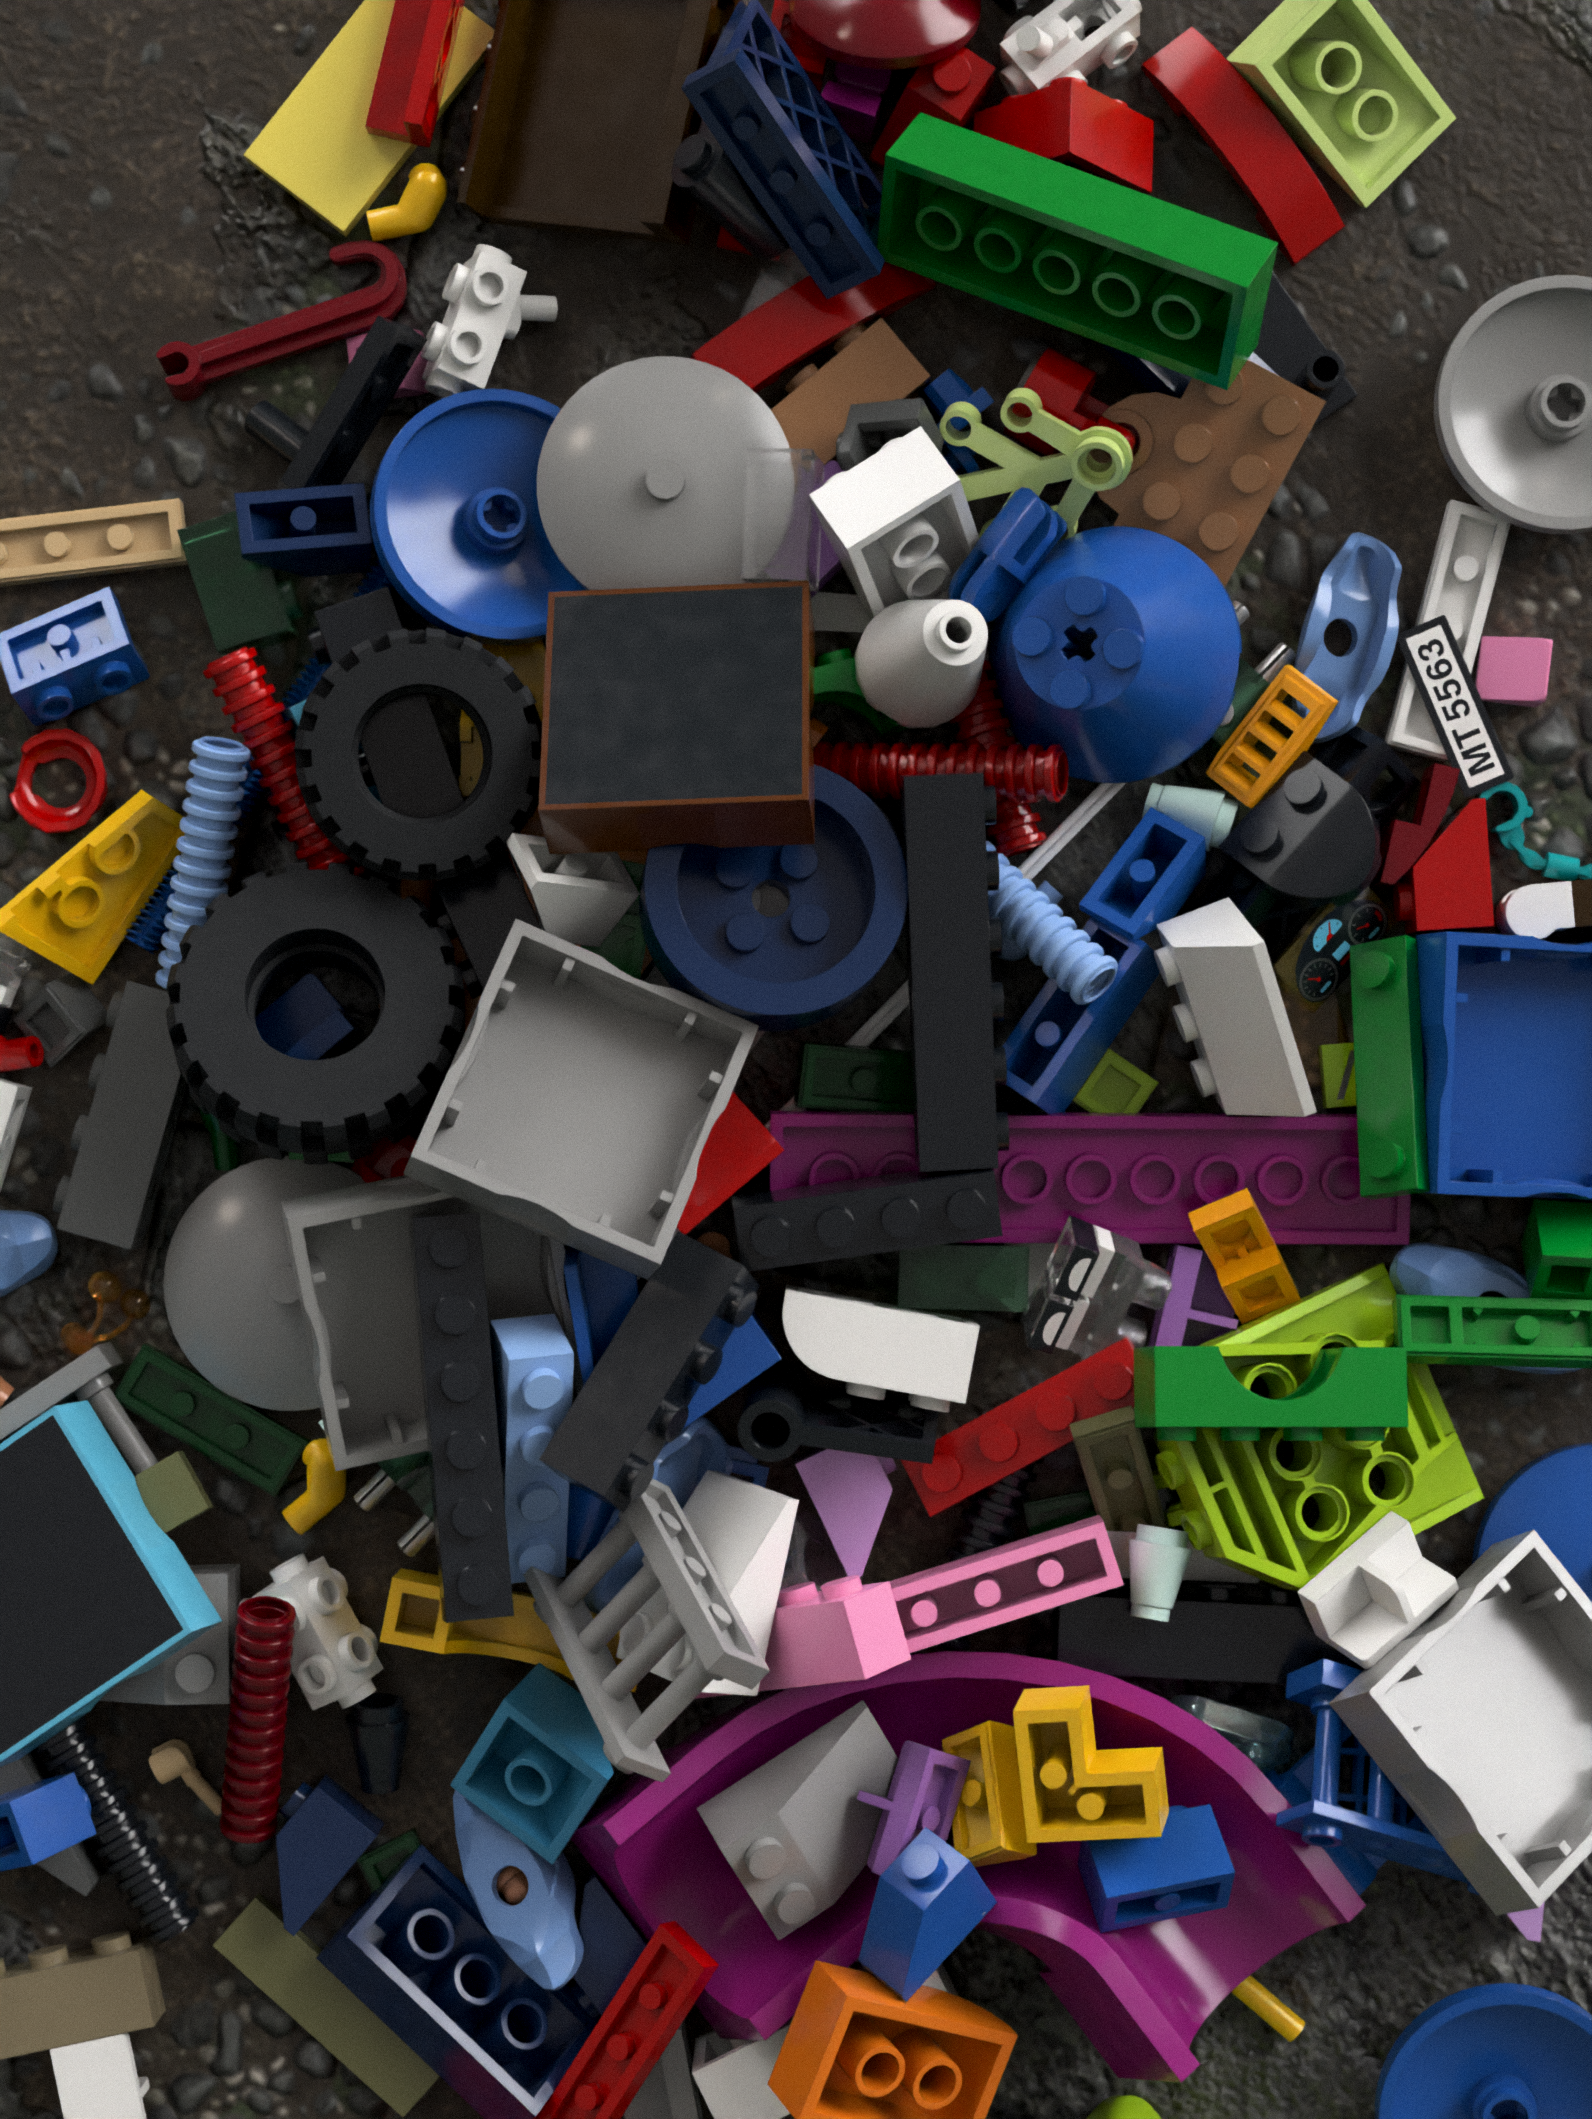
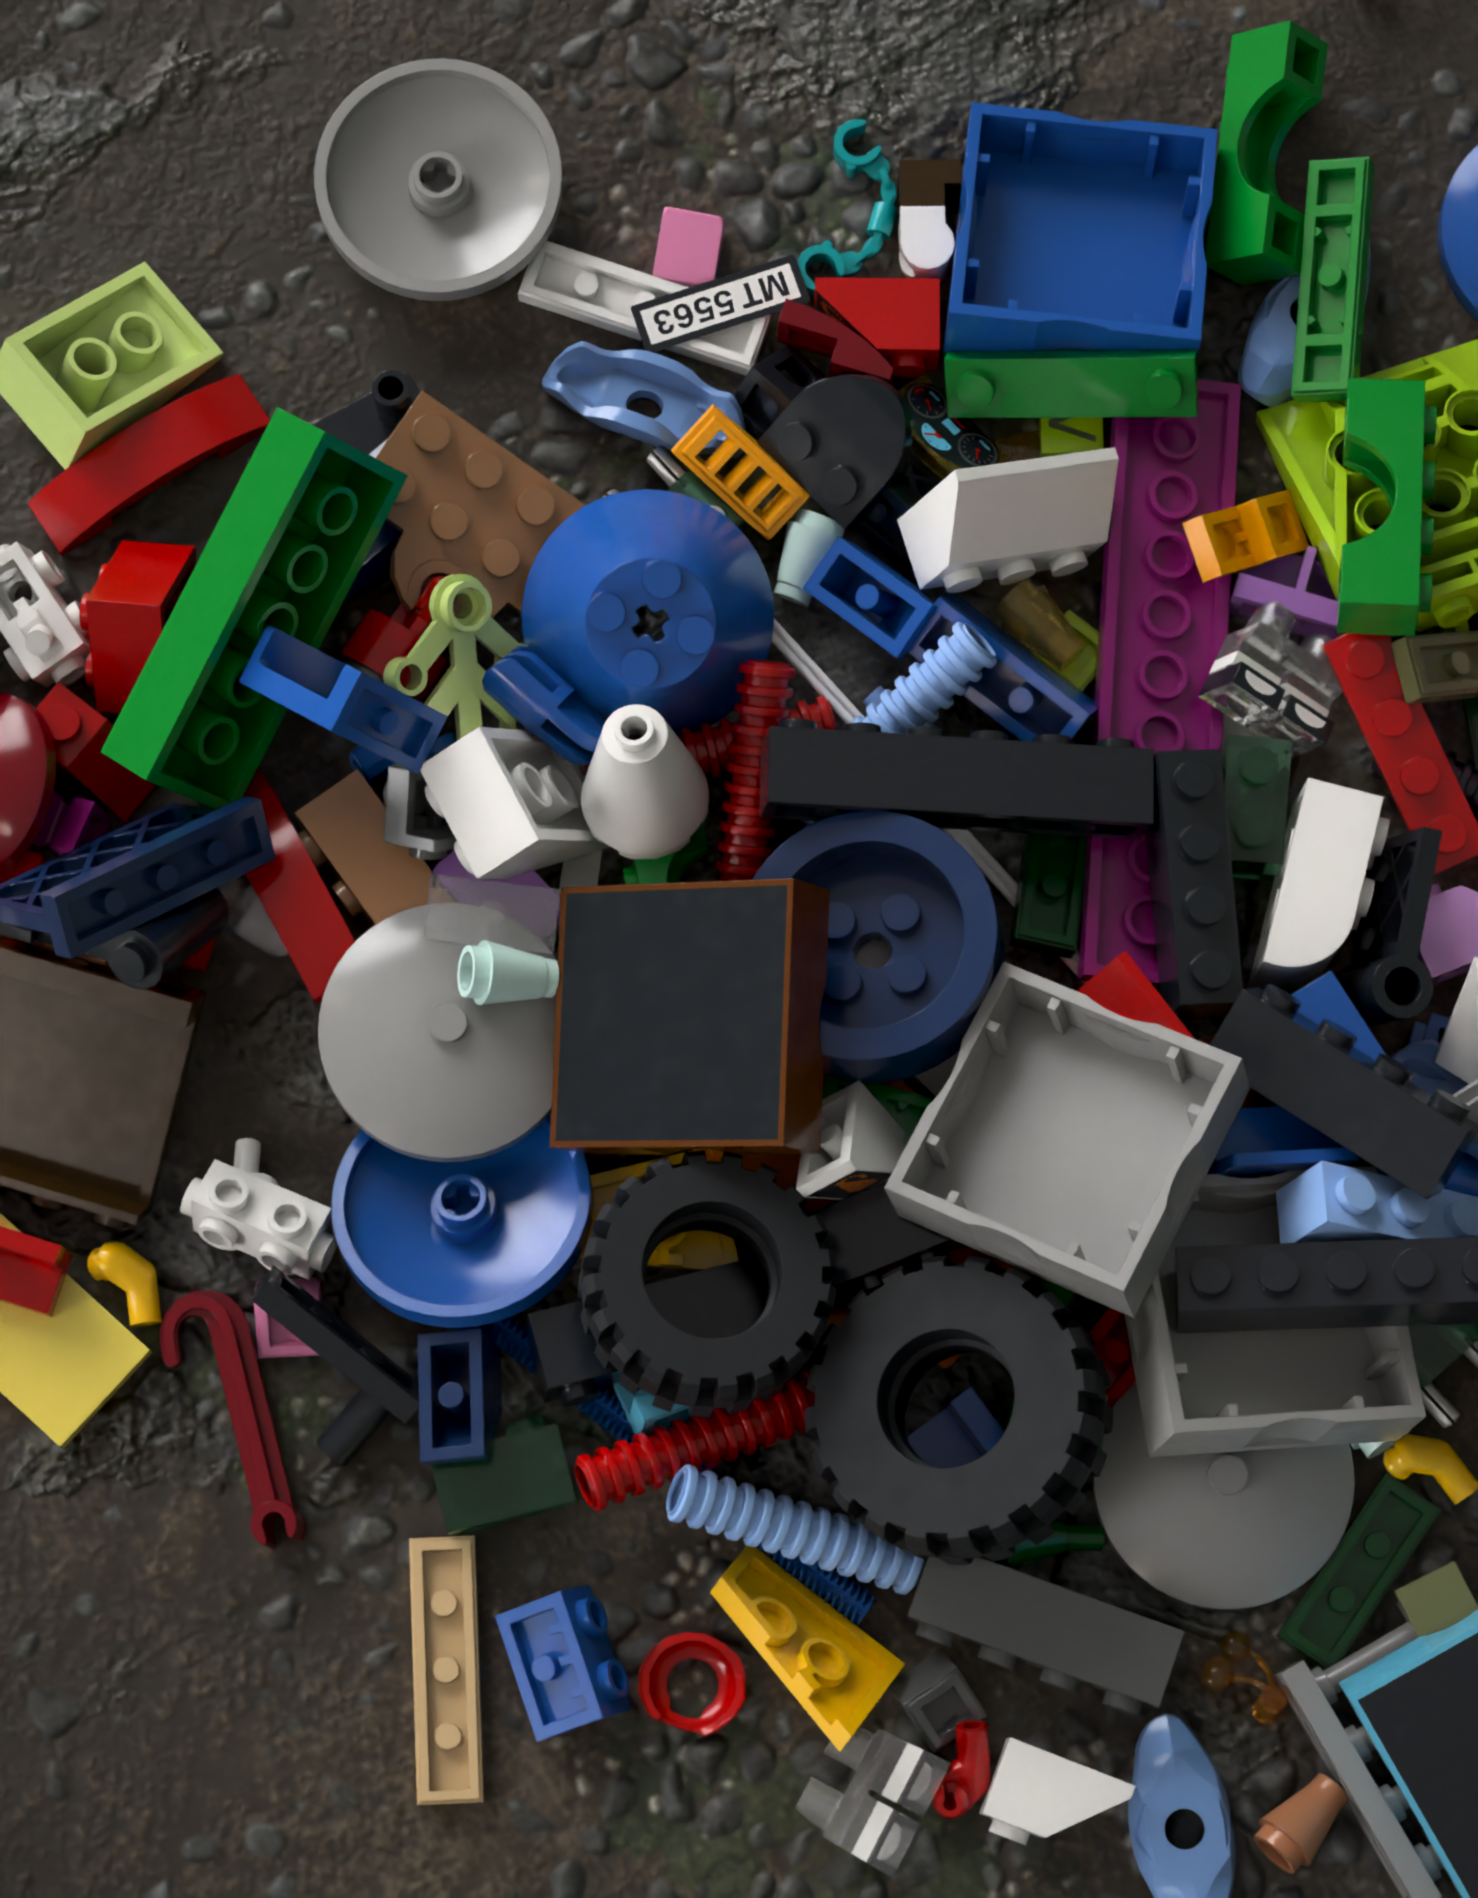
camera: 85 degrees left, 10 degrees down
none -> blue panel [238,626,448,774]
none -> light aqua cone [457,940,559,1005]
none -> clear yellow cone [993,578,1086,672]

